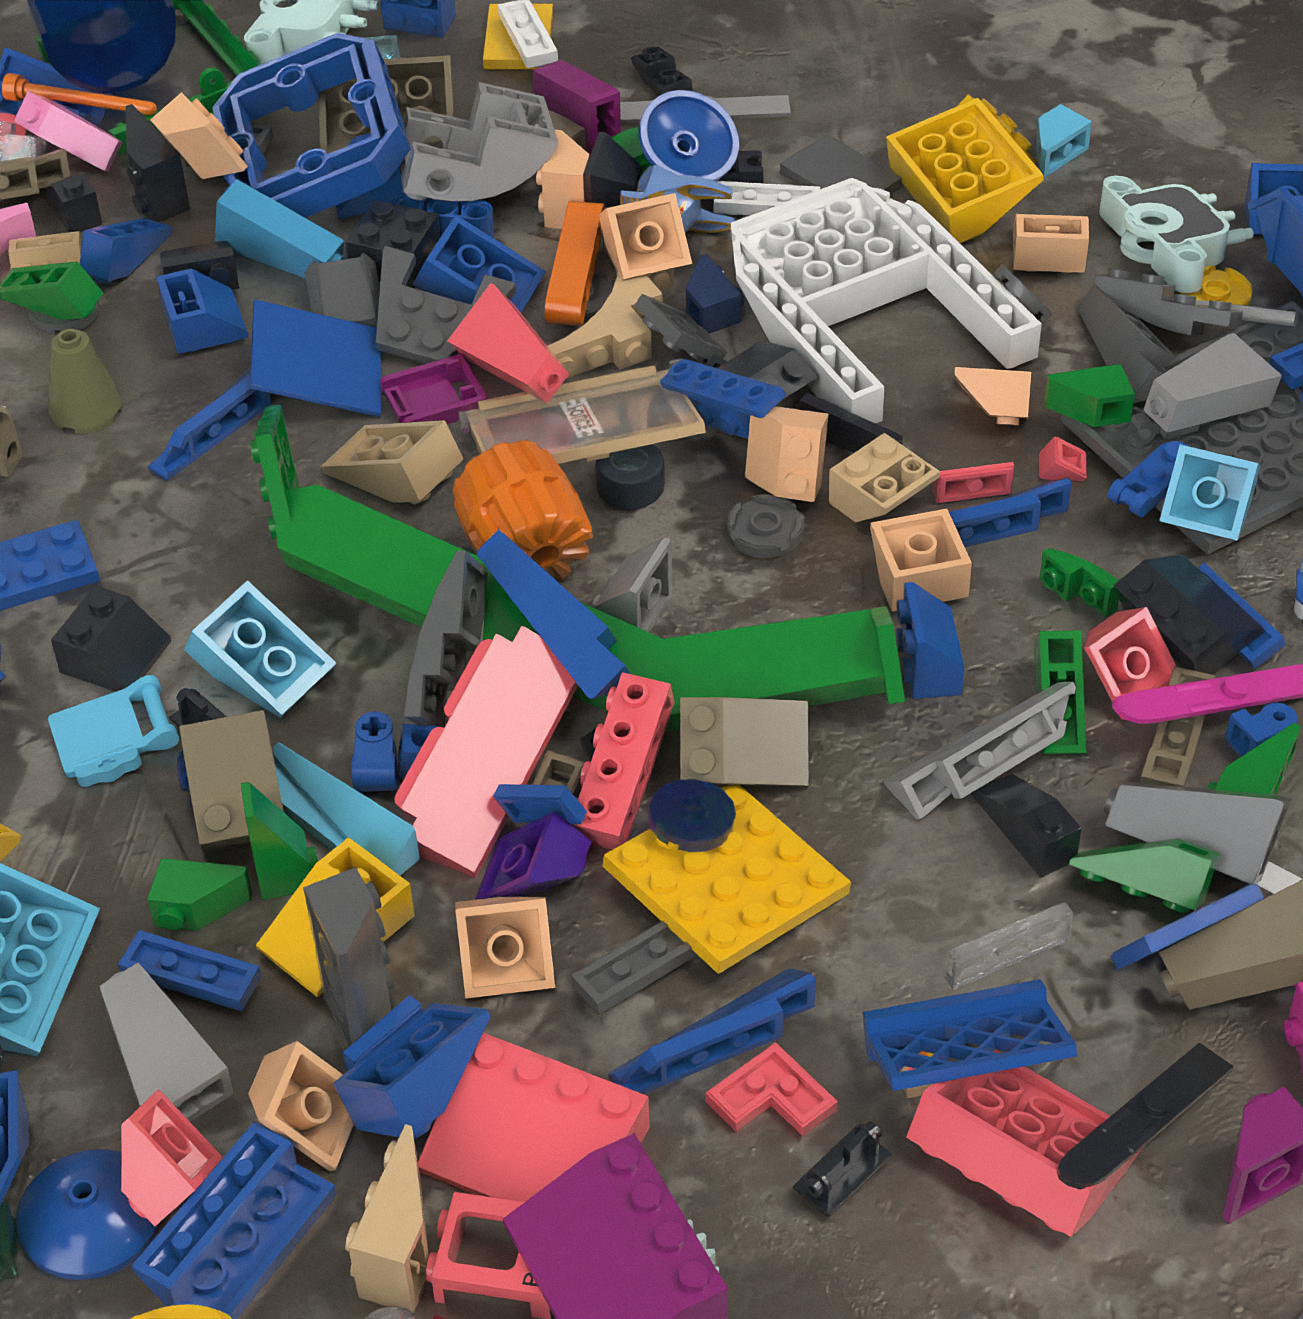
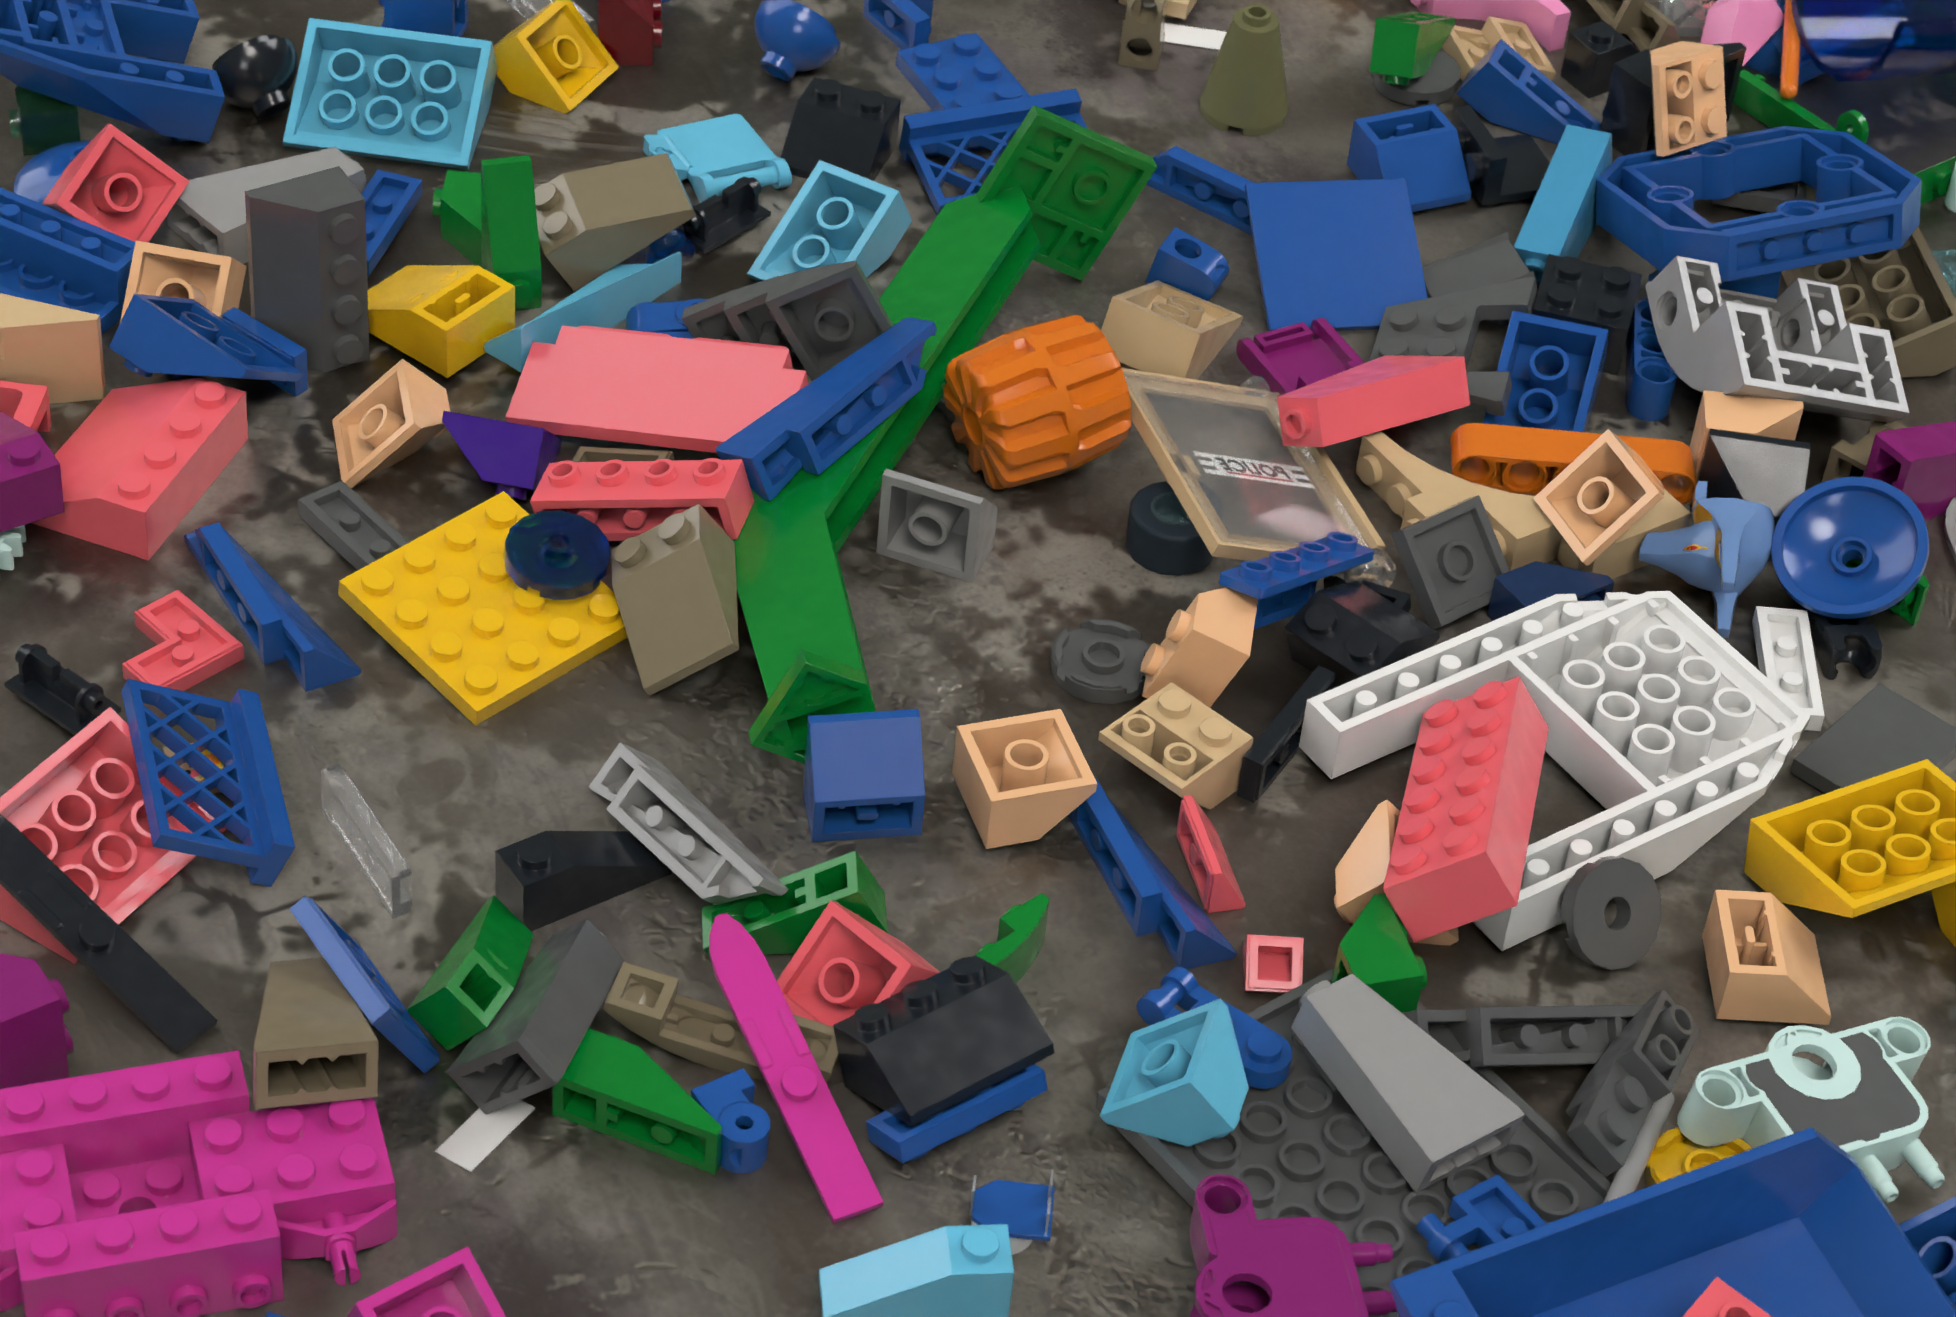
camera: 80 degrees right, 5 degrees down
blue tile [493,784,587,824] -> none
none -> blue fence [899,88,1088,216]
none -> blue leg [1145,227,1229,301]
none -> coral brick [1383,676,1549,943]

